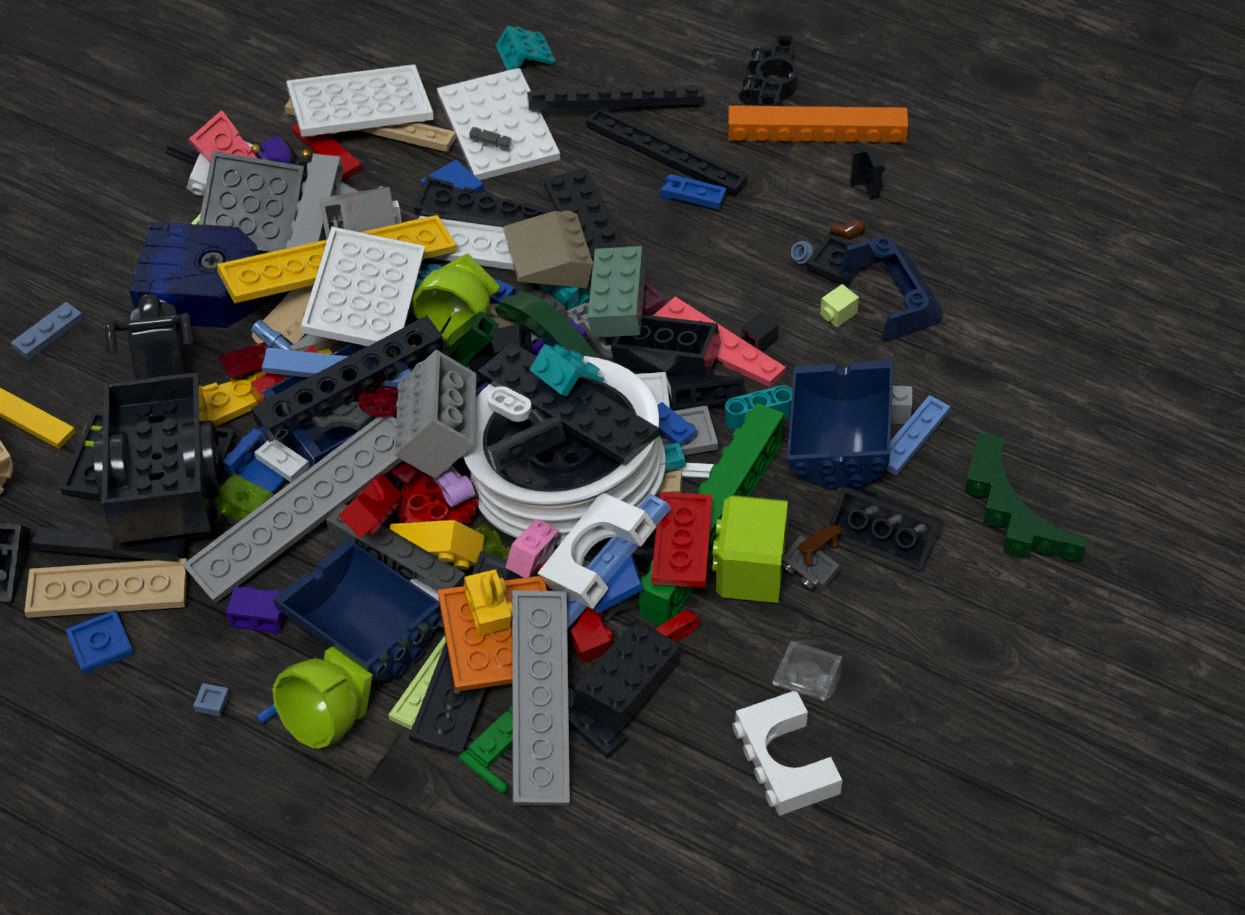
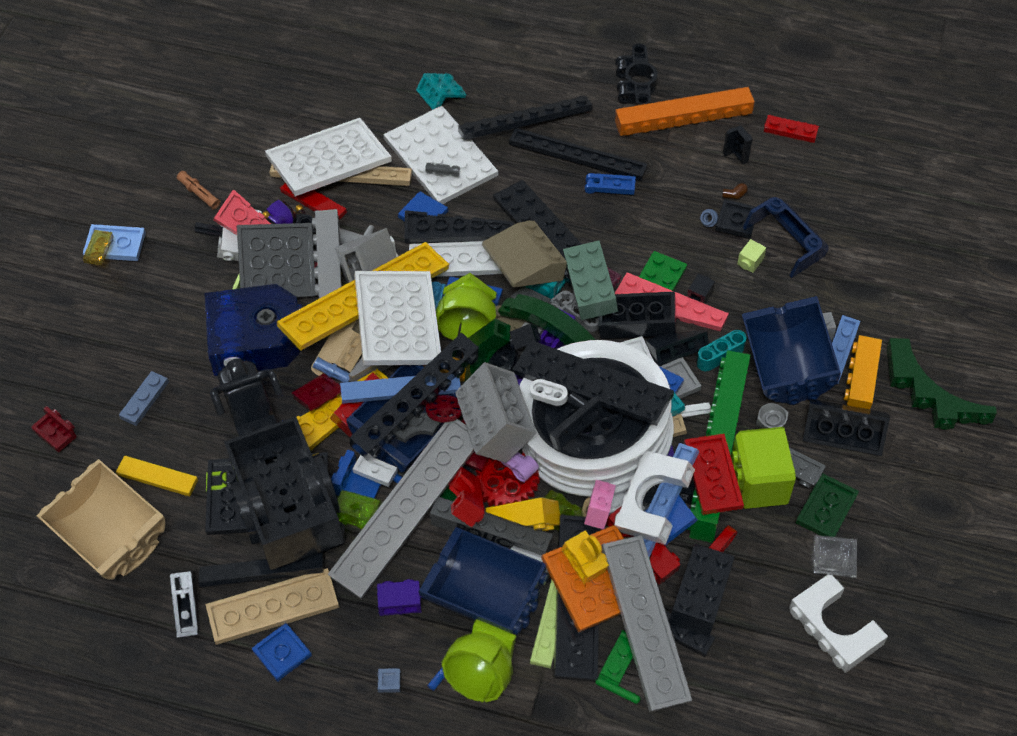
camera: 15 degrees left, 5 degrees up
teal bracket [529,344,605,396] -> none
reddish brown piece [798,525,843,565] -> none
none -> light blue plate [83,224,146,261]
none -> clear yellow plate [83,230,114,265]
none -> nougat pin [177,171,221,209]
none -> green plate [639,251,687,291]
none -> light grey hat [756,403,788,429]
none -> red plate [764,115,819,143]
none -> dark green plate [796,473,859,542]
none -> light orange brick [843,335,882,409]

